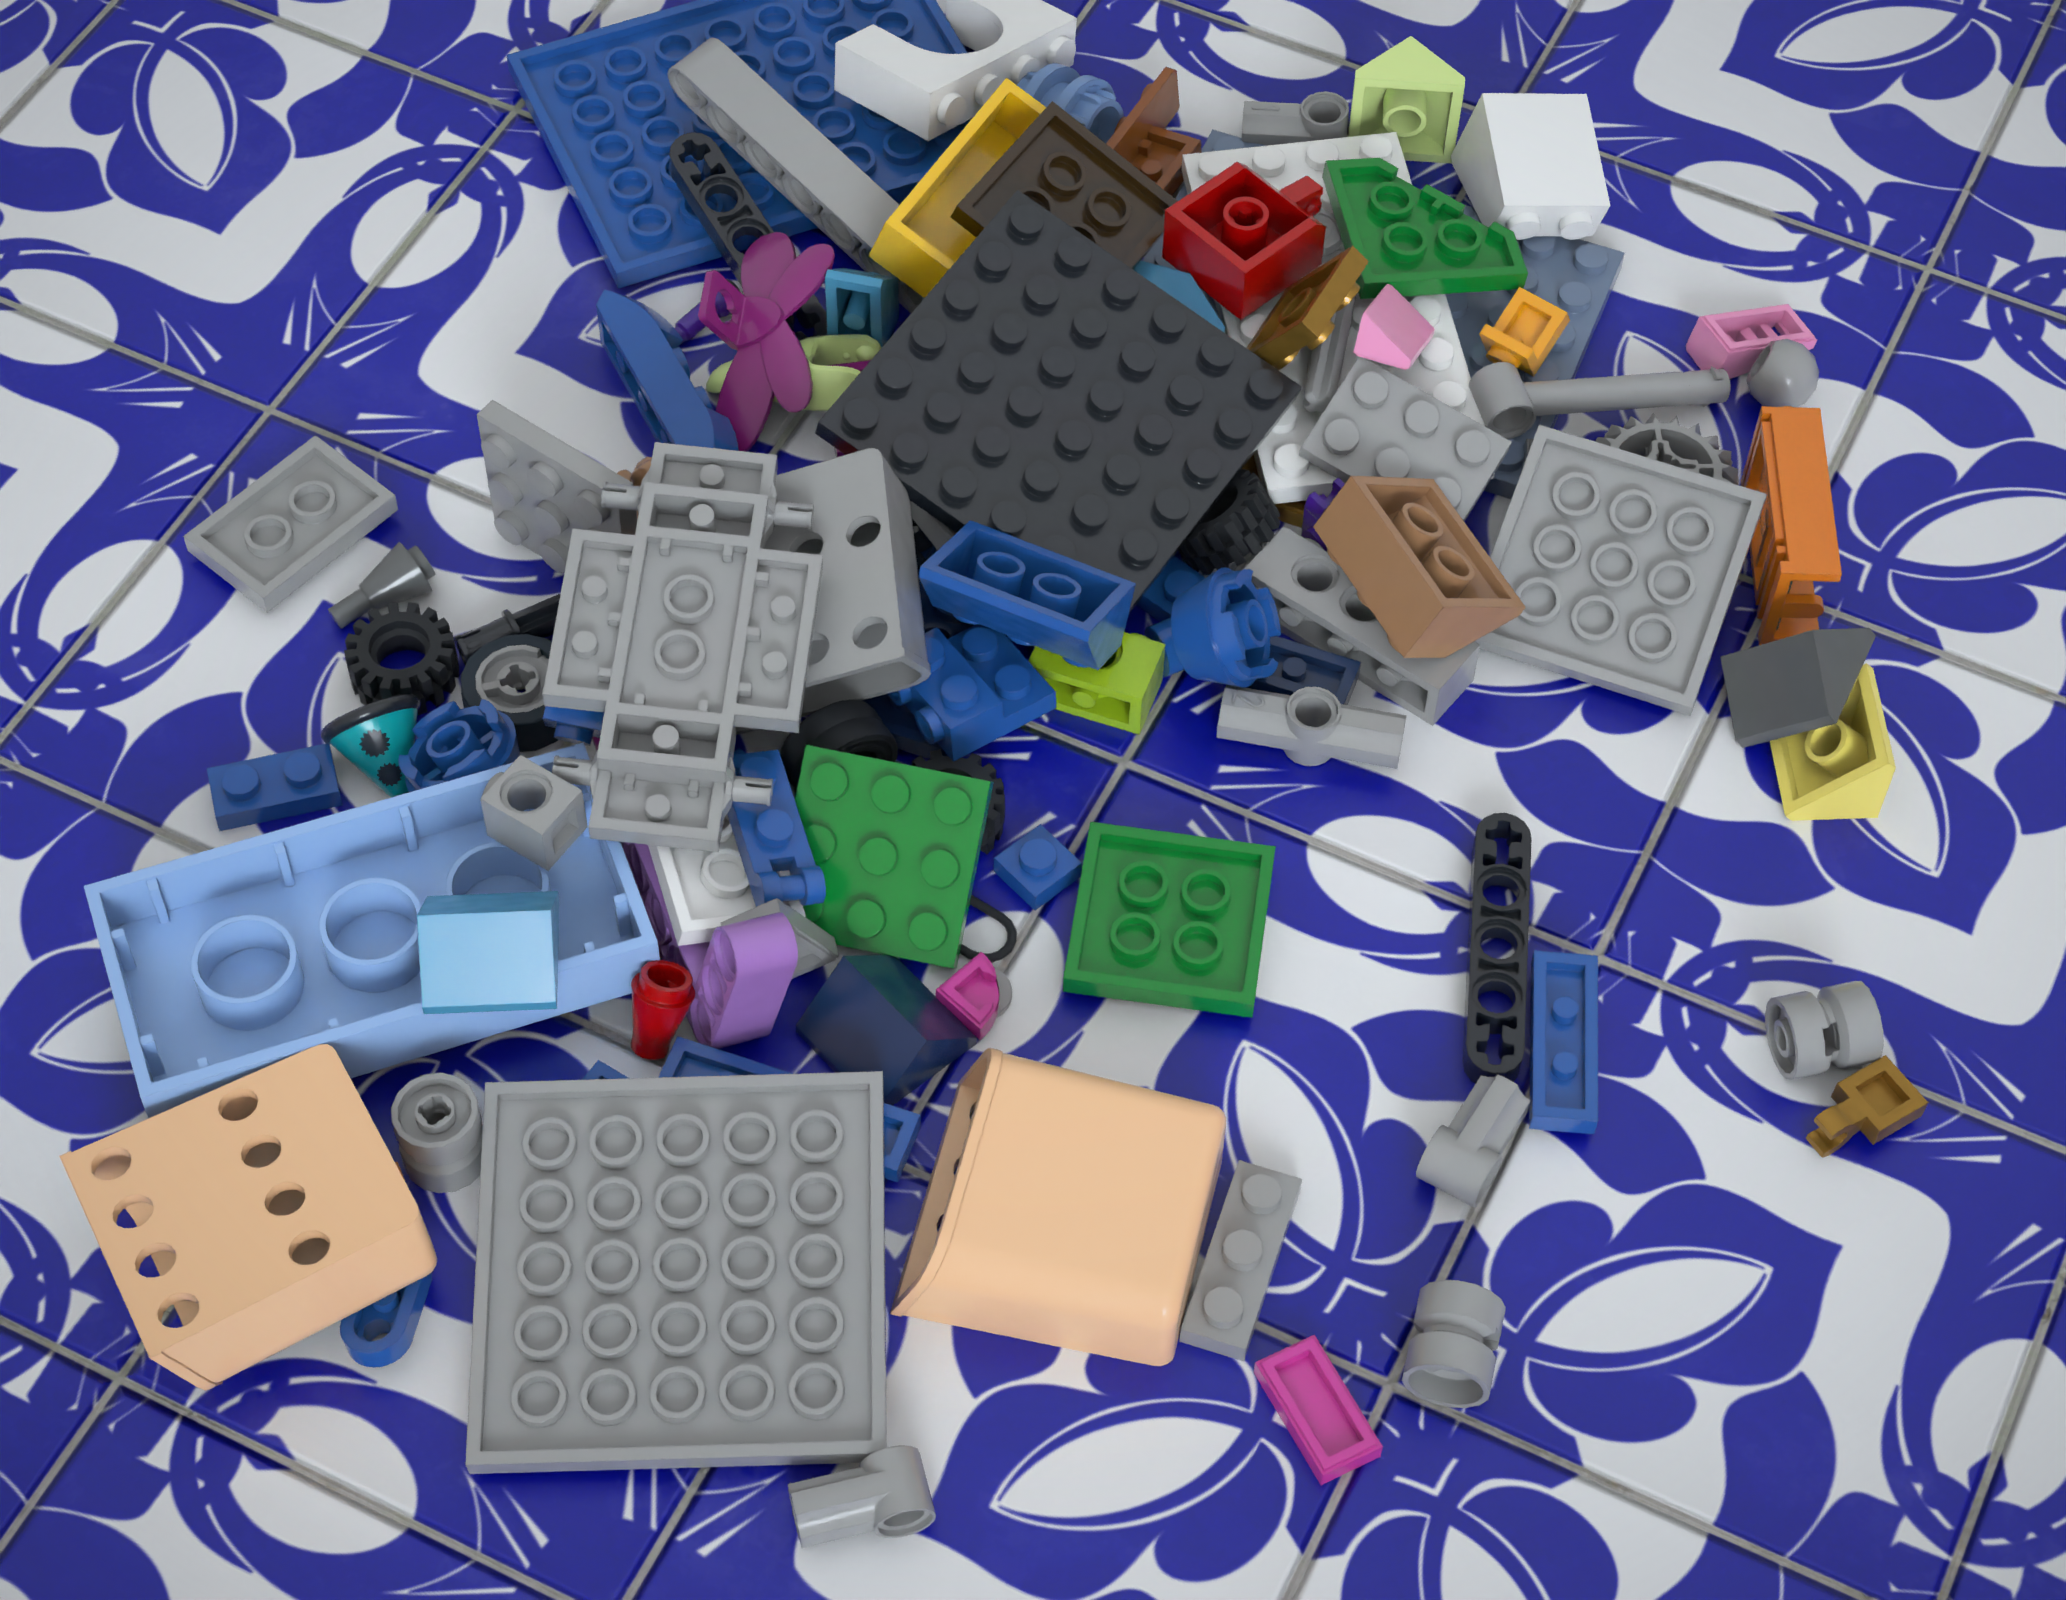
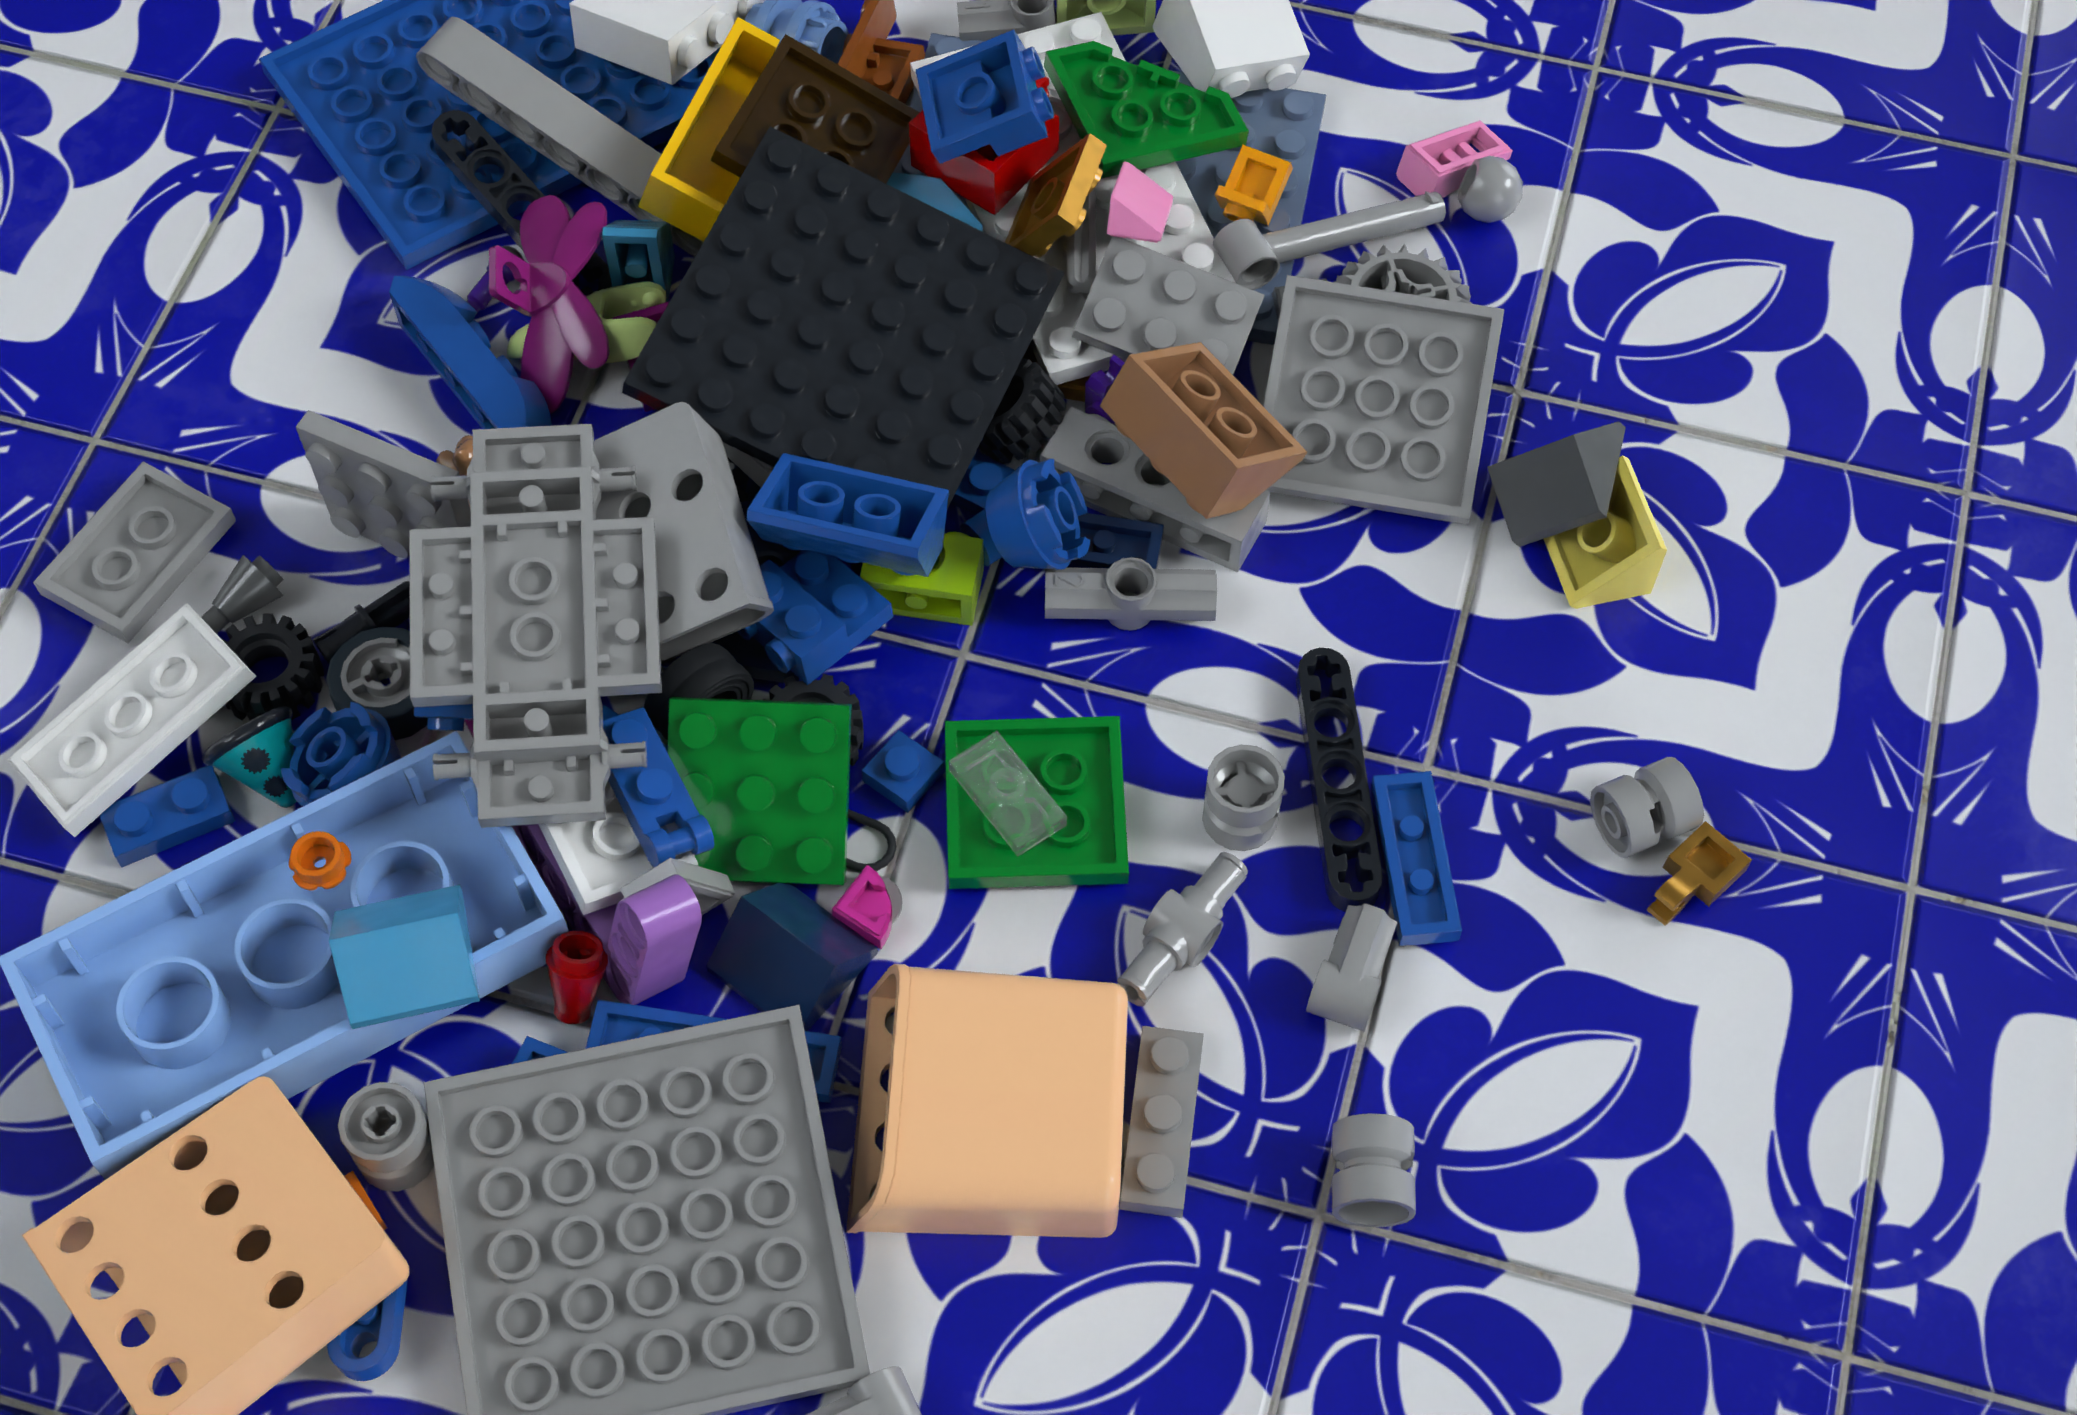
camera: 10 degrees left, 5 degrees up
light grey brick [480,755,588,871] -> none
dark pink tile [1254,1335,1383,1485] -> none
orange door [1741,406,1842,645] -> none
none -> white tile [7,603,257,837]
none -> orange plate [289,831,352,891]
none -> blue plate [916,29,1054,164]
none -> clear plate [949,731,1067,857]
none -> light grey pin [1117,852,1248,1007]
none -> light grey wheel [1202,744,1285,851]

